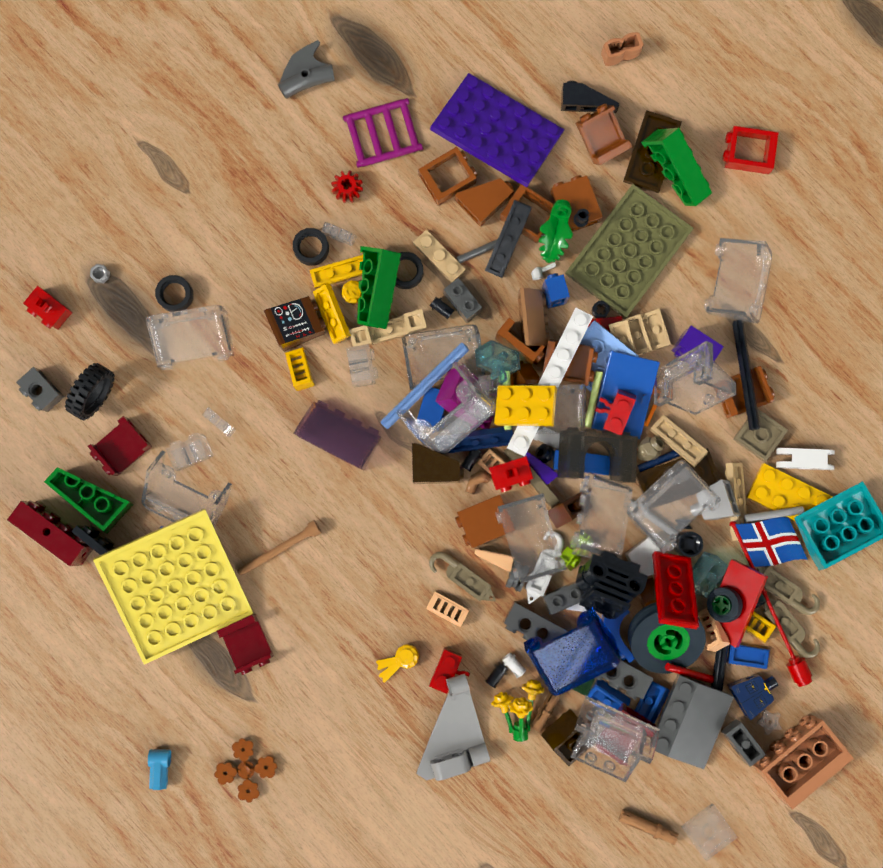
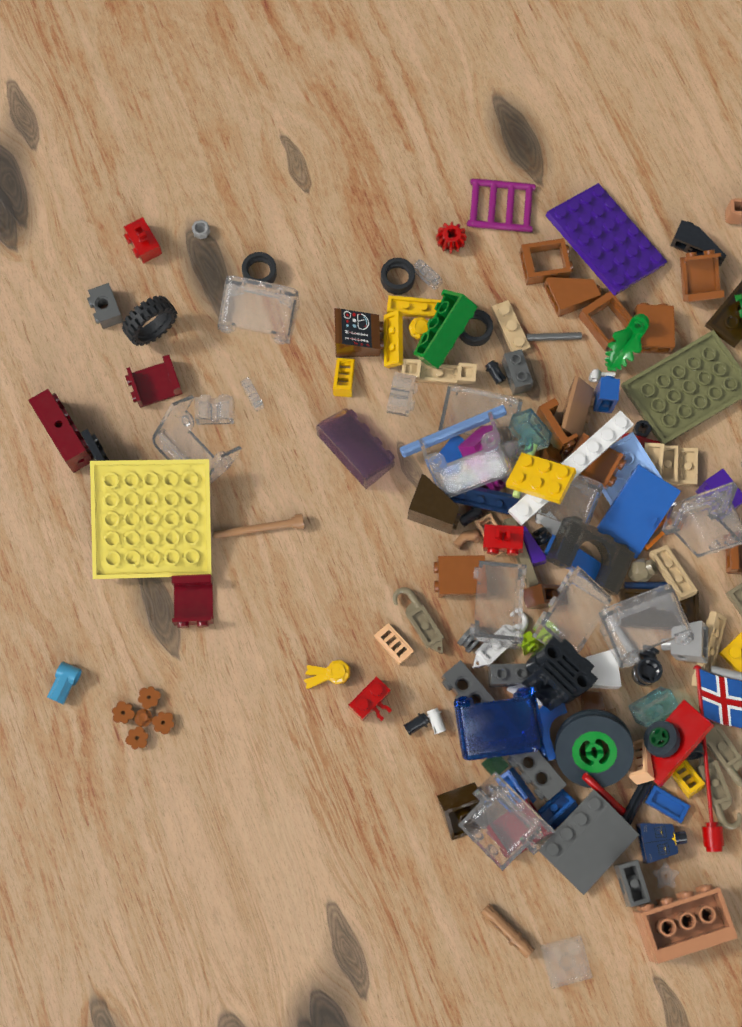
camera: 20 degrees right, 10 degrees down
green wedge [44,467,133,534] -> none
dark grey pin [277,40,335,99] -> none
light grey panel [416,674,490,781] -> none
light nougat slope [474,549,514,572] -> none
black tile [485,200,533,278] -> none
yellow plant [491,679,545,742] -> none
medium nougat pin [530,675,569,733] -> none
black pin [573,209,589,227] -> none
yellowish green bar [584,370,603,428] -> none
red brick [595,389,636,435] -> none
red tile [652,551,699,629] -> none

